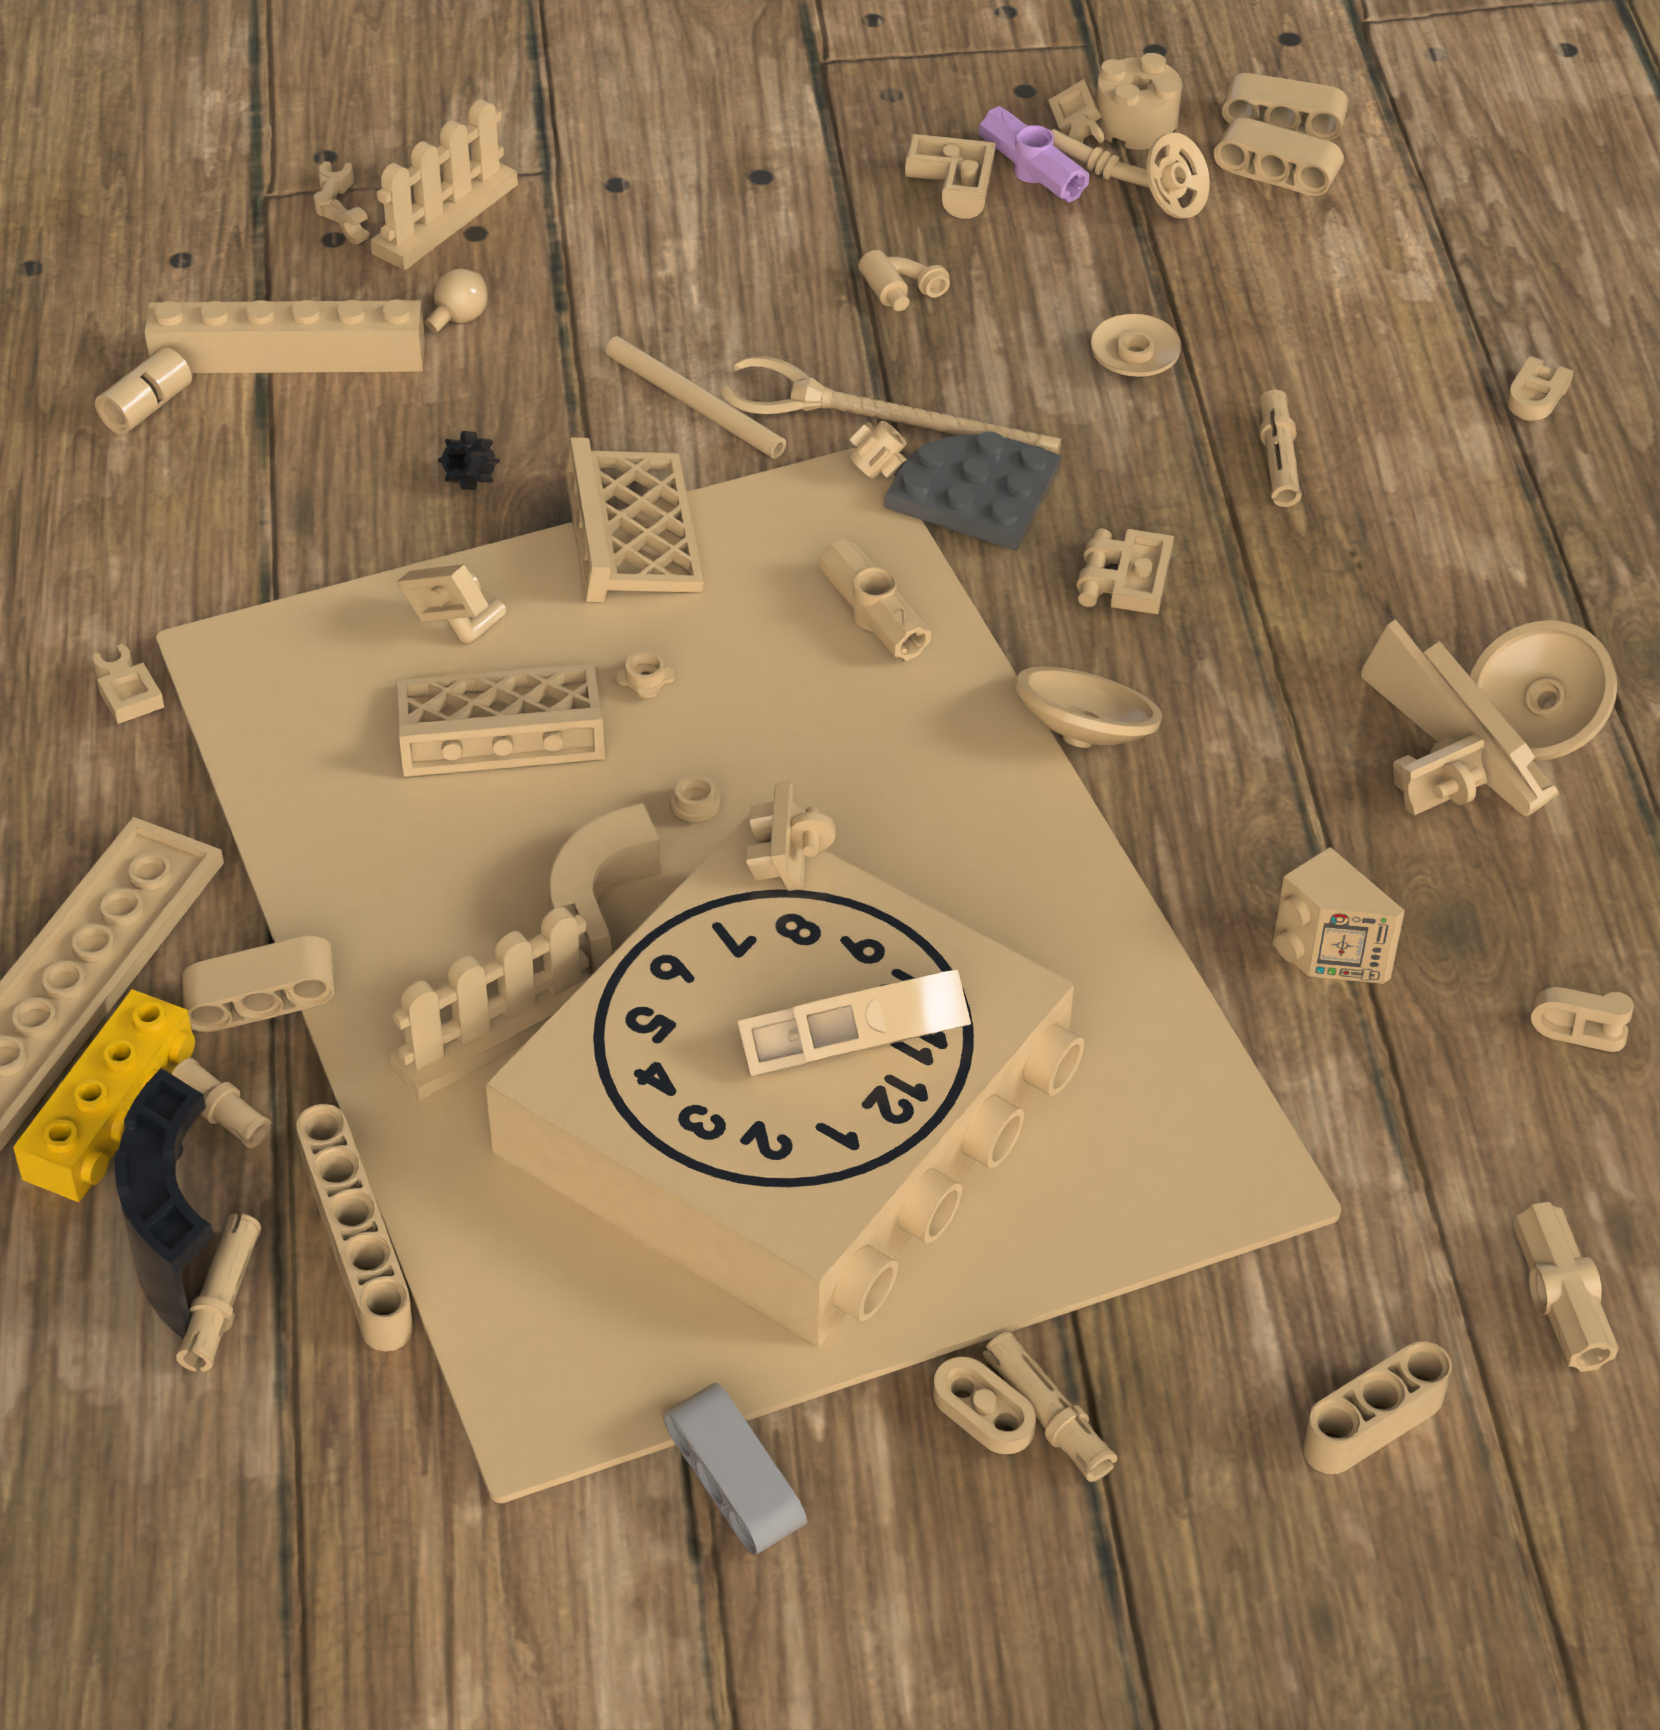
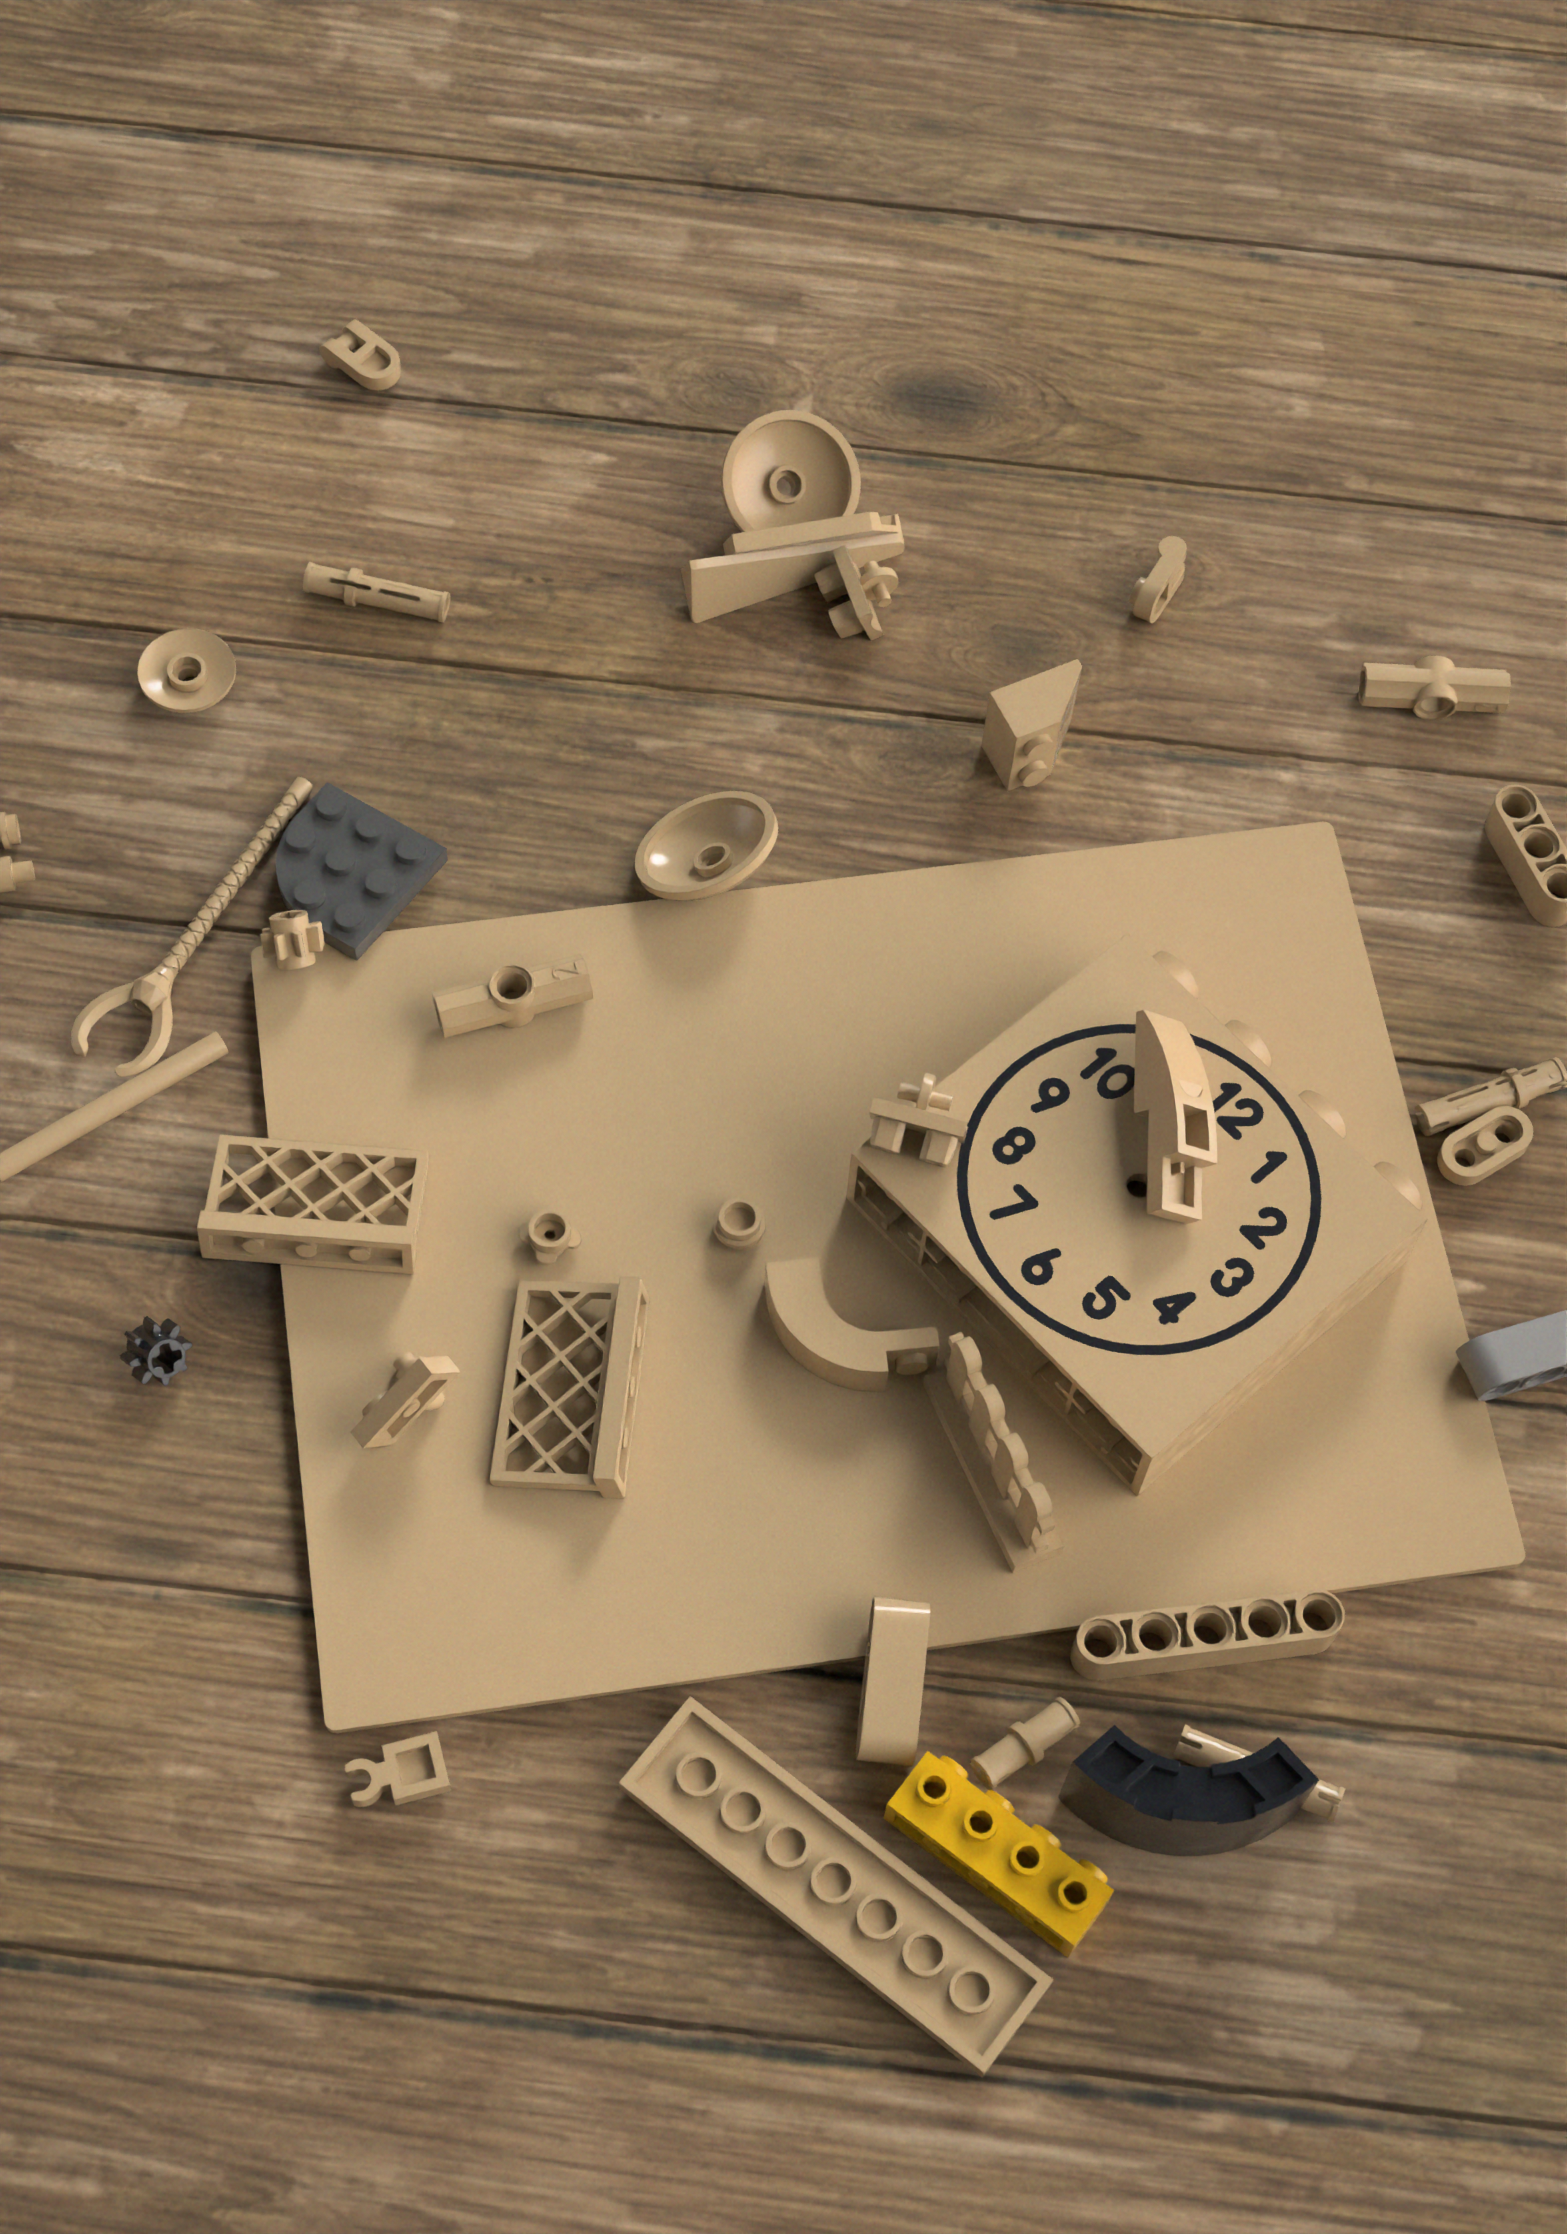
camera: 80 degrees left, 15 degrees up
tan plate [1076,528,1174,615] -> none

